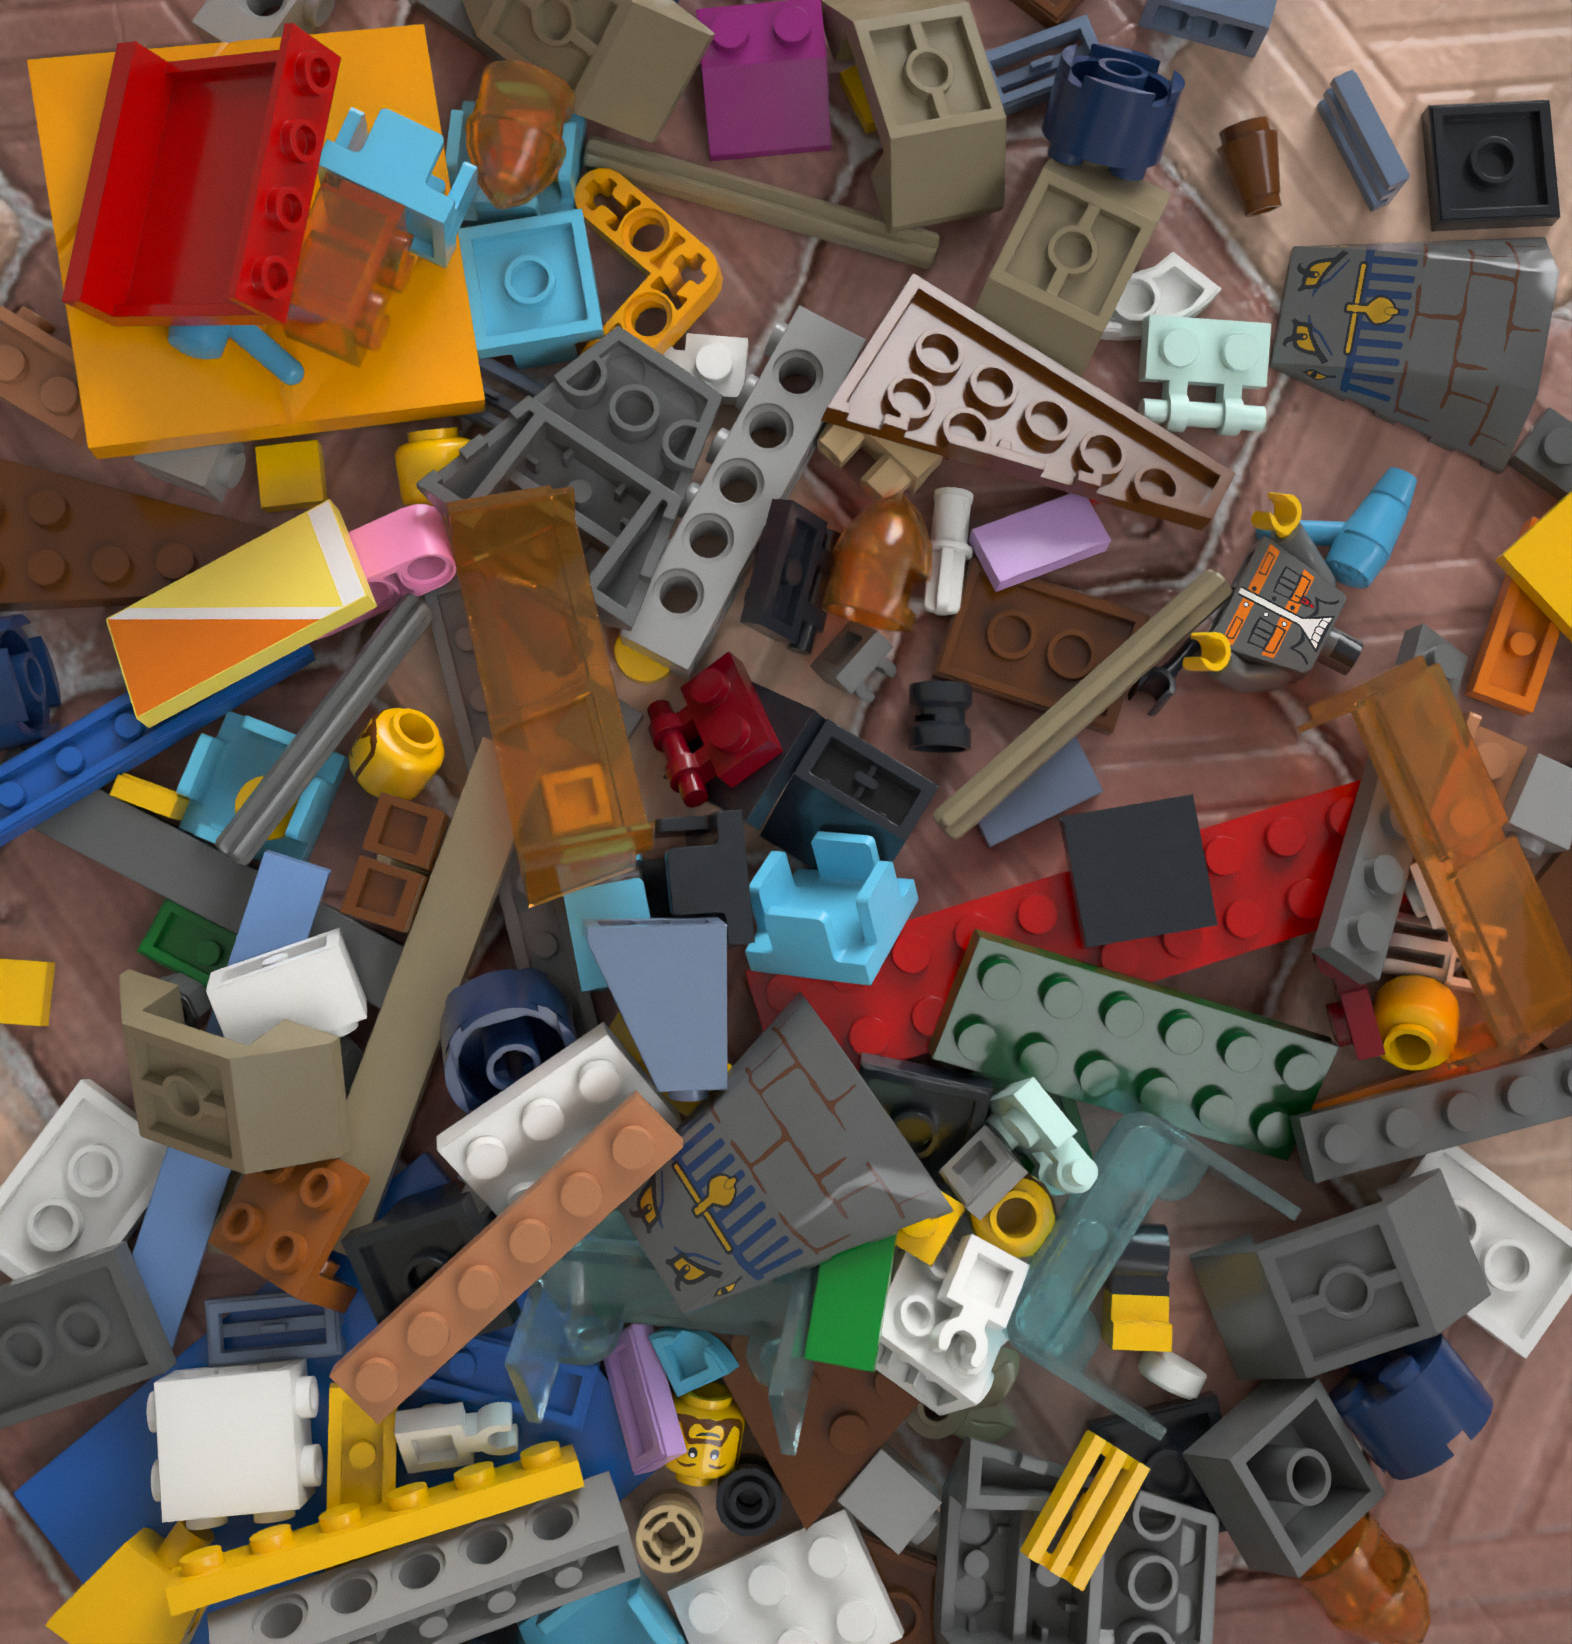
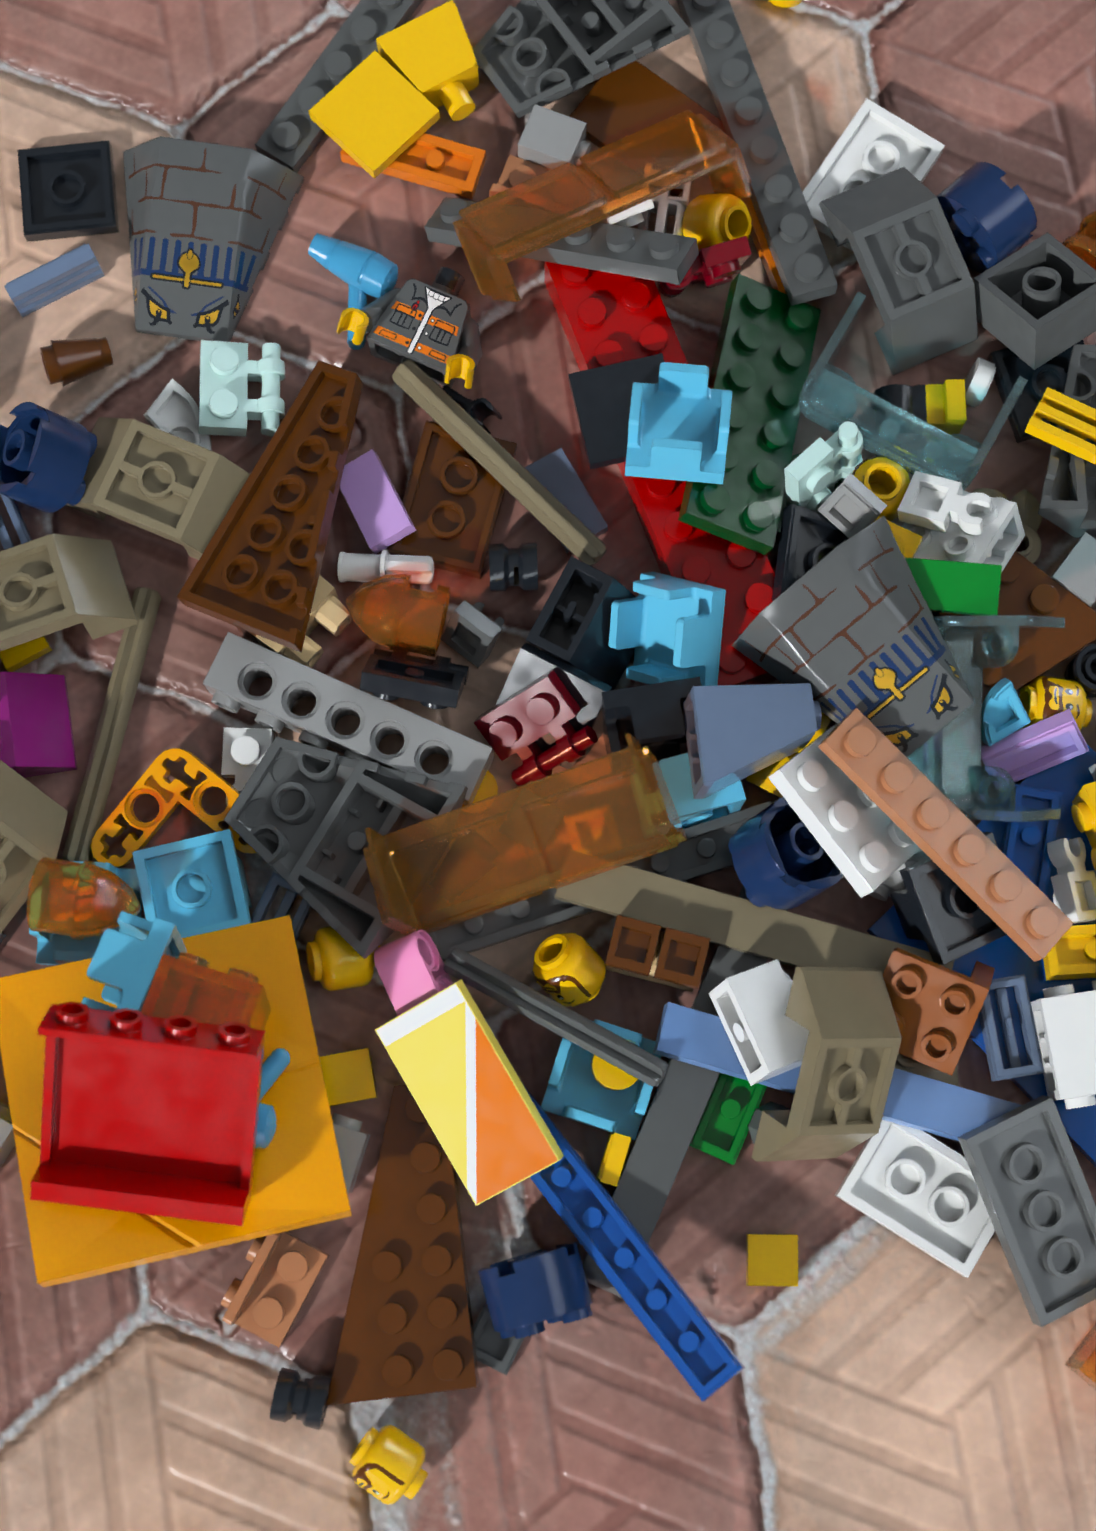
camera: 90 degrees left, 5 degrees down
none -> medium azure panel [625,362,732,484]

